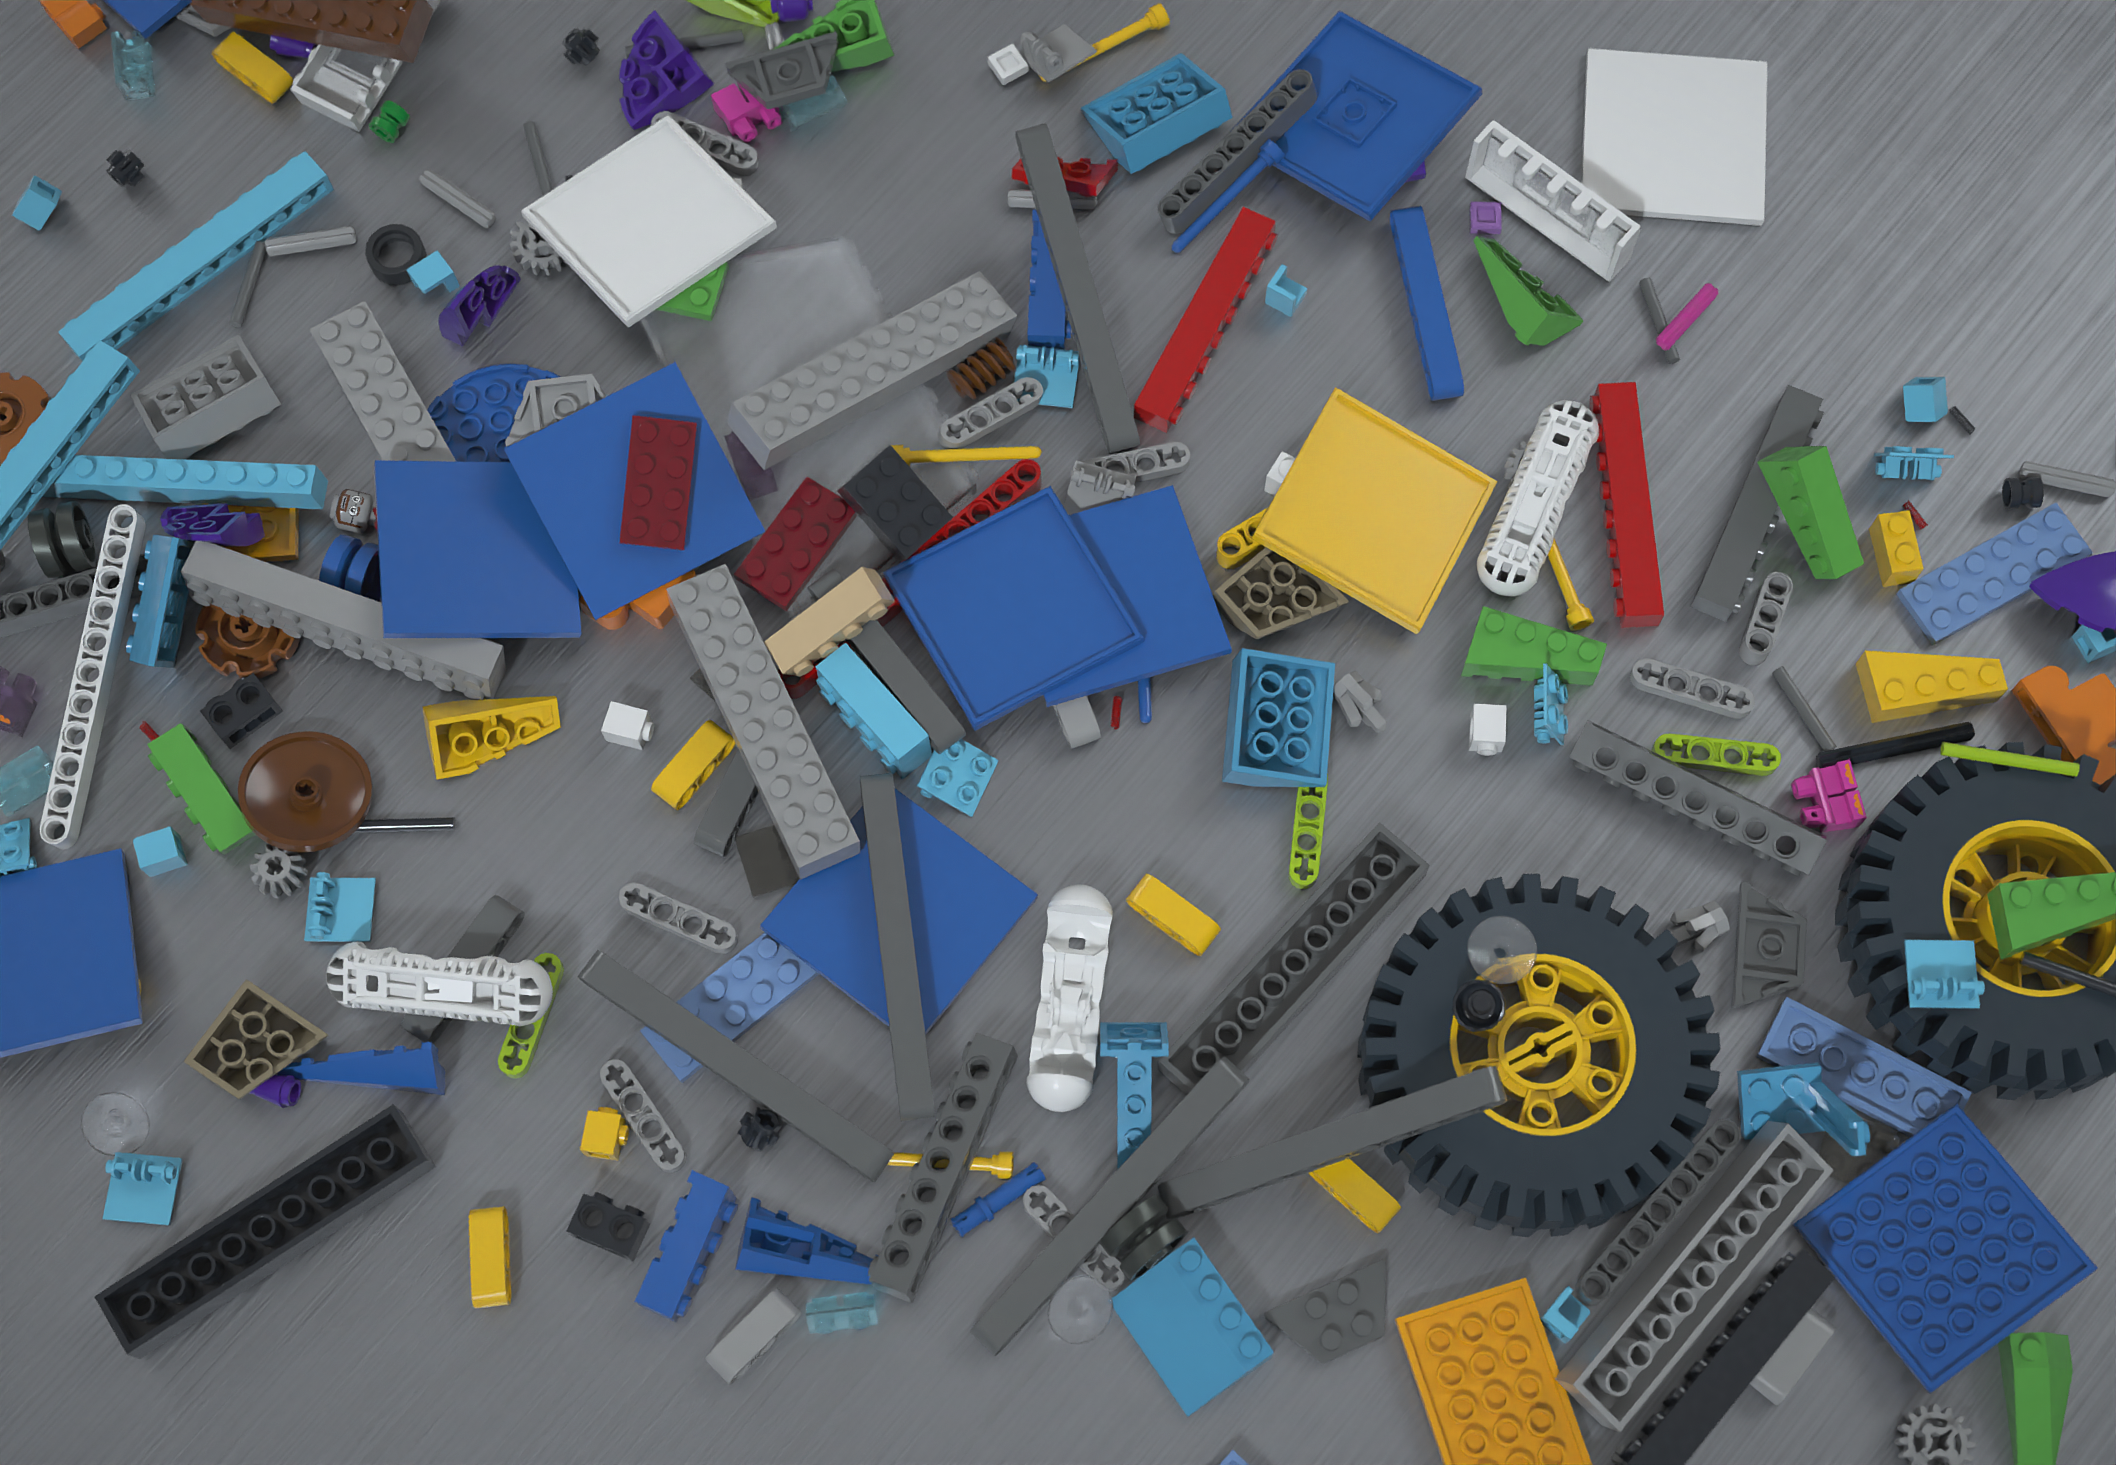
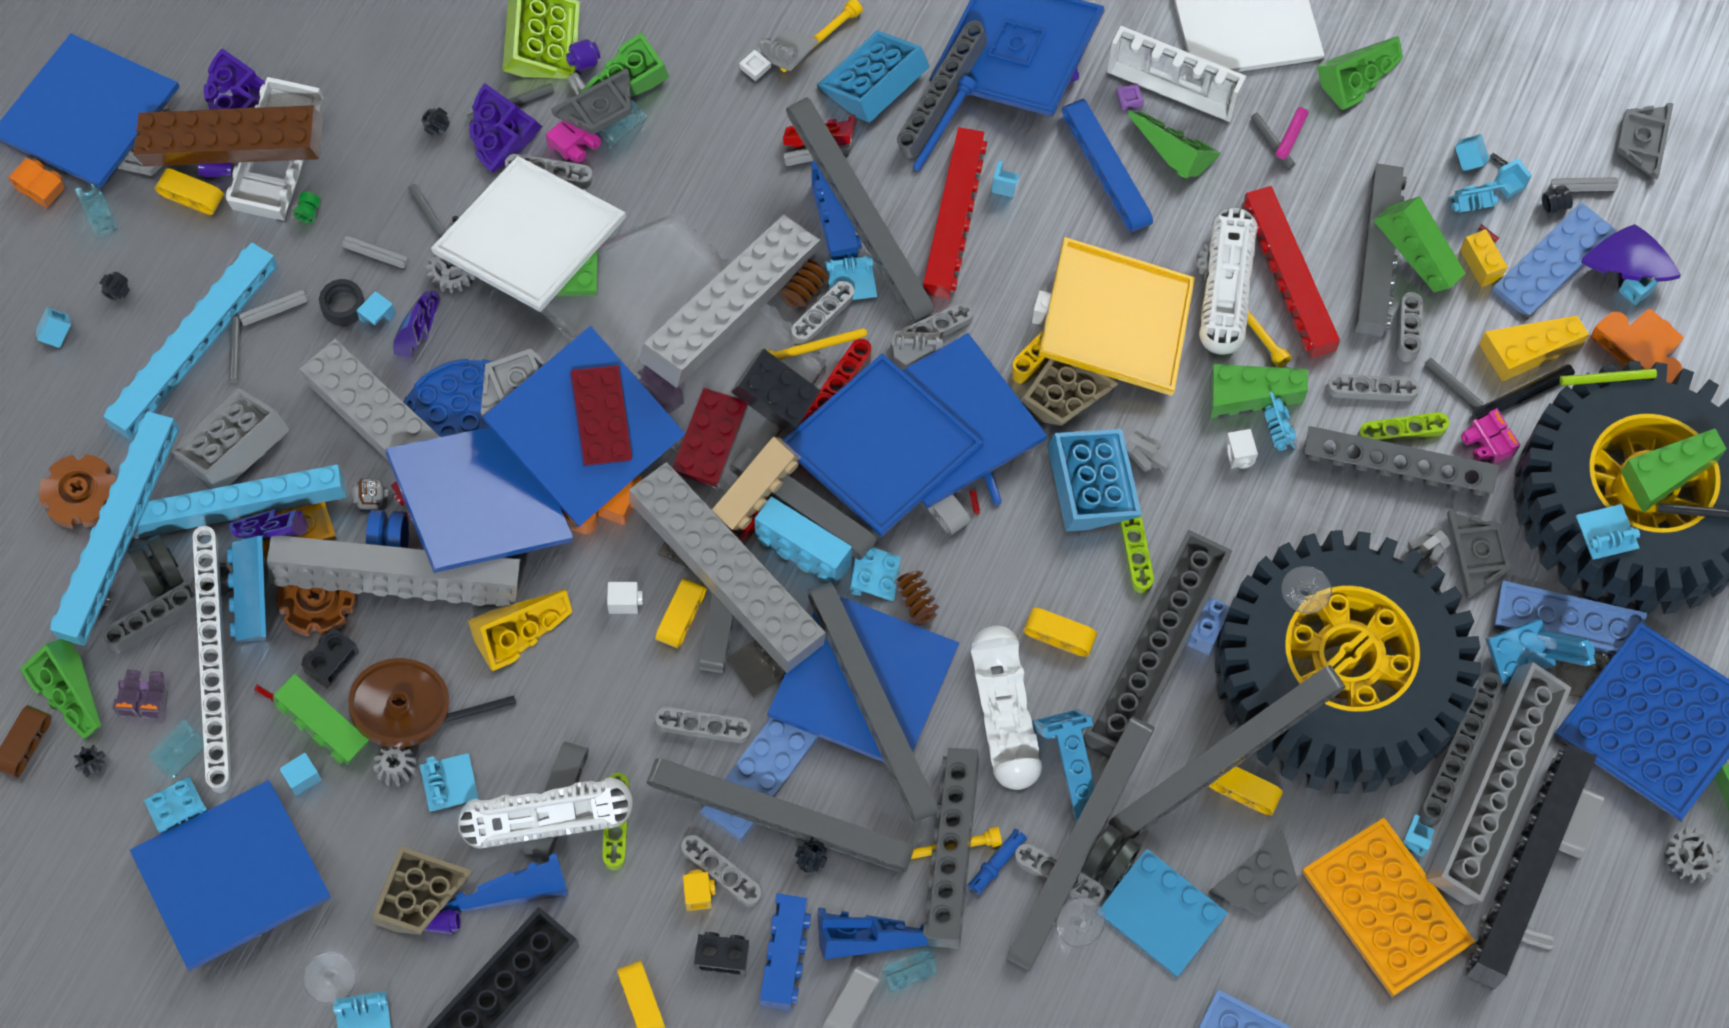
camera: 20 degrees left, 5 degrees down
black hair [1452,979,1506,1032] -> none
none -> reddish brown piece [894,570,940,625]
none -> medium blue hips [1187,598,1230,655]
none -> bright green wedge [1317,36,1403,110]
none -> medium azure panel [1494,158,1532,199]

